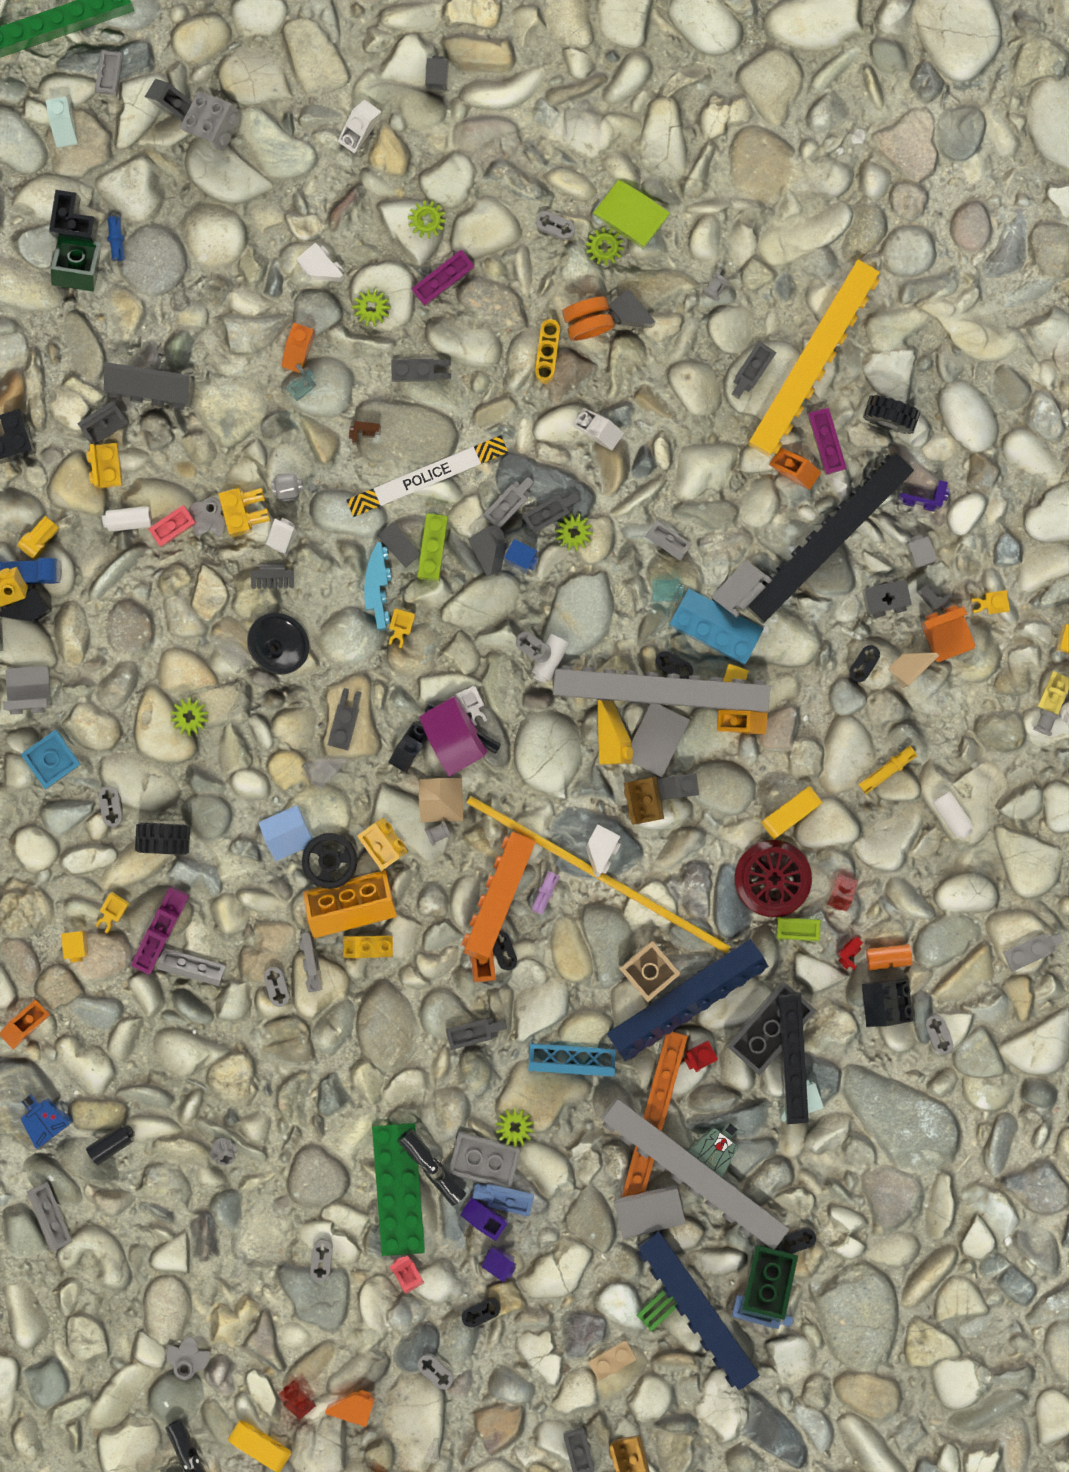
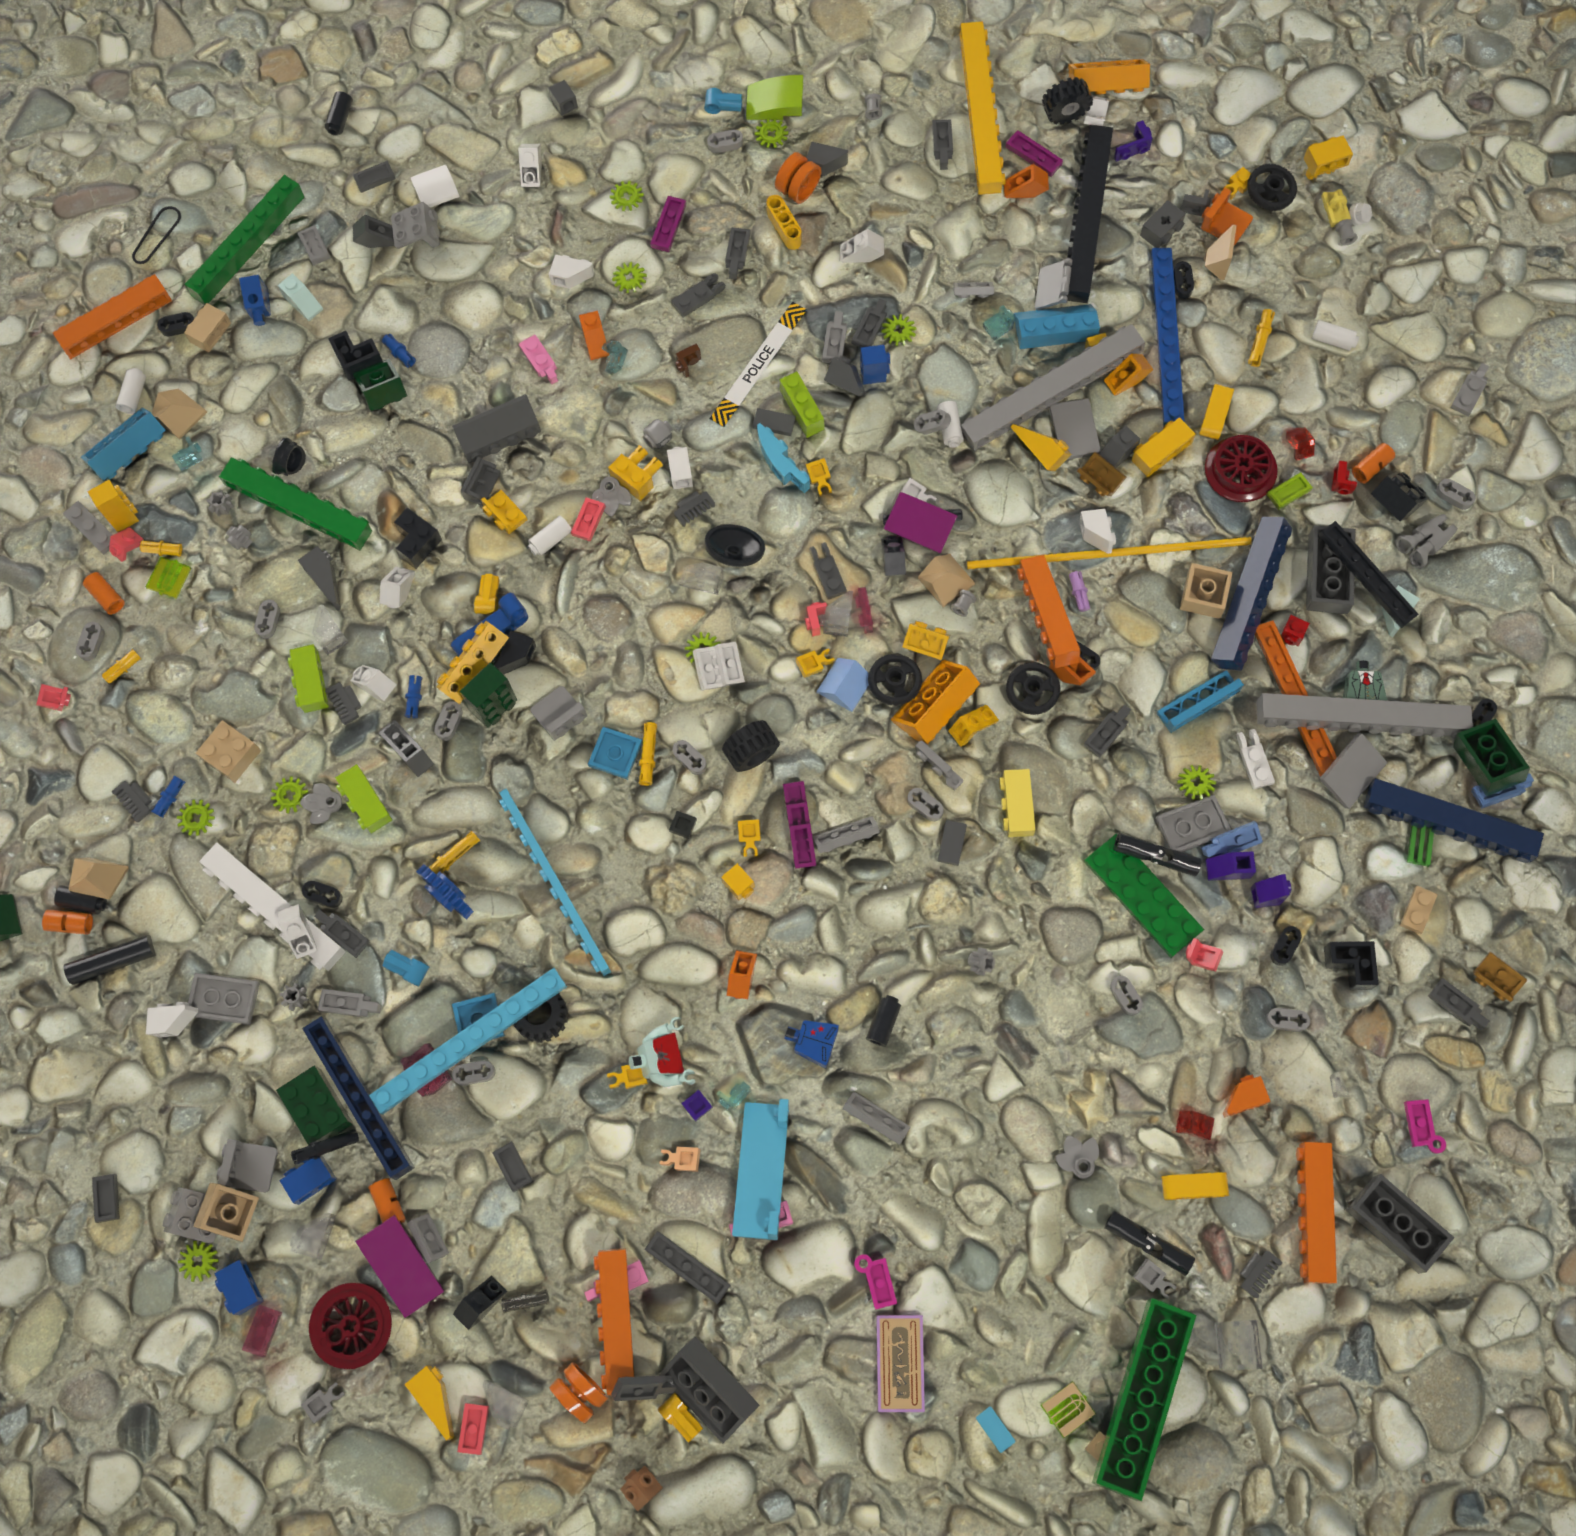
camera: 35 degrees left, 15 degrees down
black beam [655,651,694,679] -> none
light grey brick [906,535,937,569] -> none
none -> blue torso [239,275,271,326]
none -> dark grey tile [353,160,396,193]
none -> white slope [410,165,460,207]
none -> bright pink hinge [519,335,558,384]
none -> yellow pin [639,722,657,786]
none -> pearl dark grey plate [669,811,697,839]
none -> white slope [693,642,745,691]
none -> dark azure piece [704,88,742,114]
none -> dark grey hinge [725,227,751,280]
none -> yellow plate [795,648,835,678]
none -> coral bracket [805,602,828,637]
none -> clear pink plate [854,587,873,634]
none -> dark grey tile [938,820,967,866]
none -> light yellow brick [999,769,1035,837]
none -> black wheel [1006,662,1060,715]
none -> light orange slope [1068,59,1150,94]
none -> white slope [1084,95,1110,126]
none -> yellow brick [1132,417,1196,478]
none -> blue plate [1151,248,1185,426]
none -> white hinge [1236,729,1275,790]
none -> black wheel [1247,164,1297,211]
none -> black brick [1324,941,1379,990]
none -> light grey piece [1395,514,1458,569]

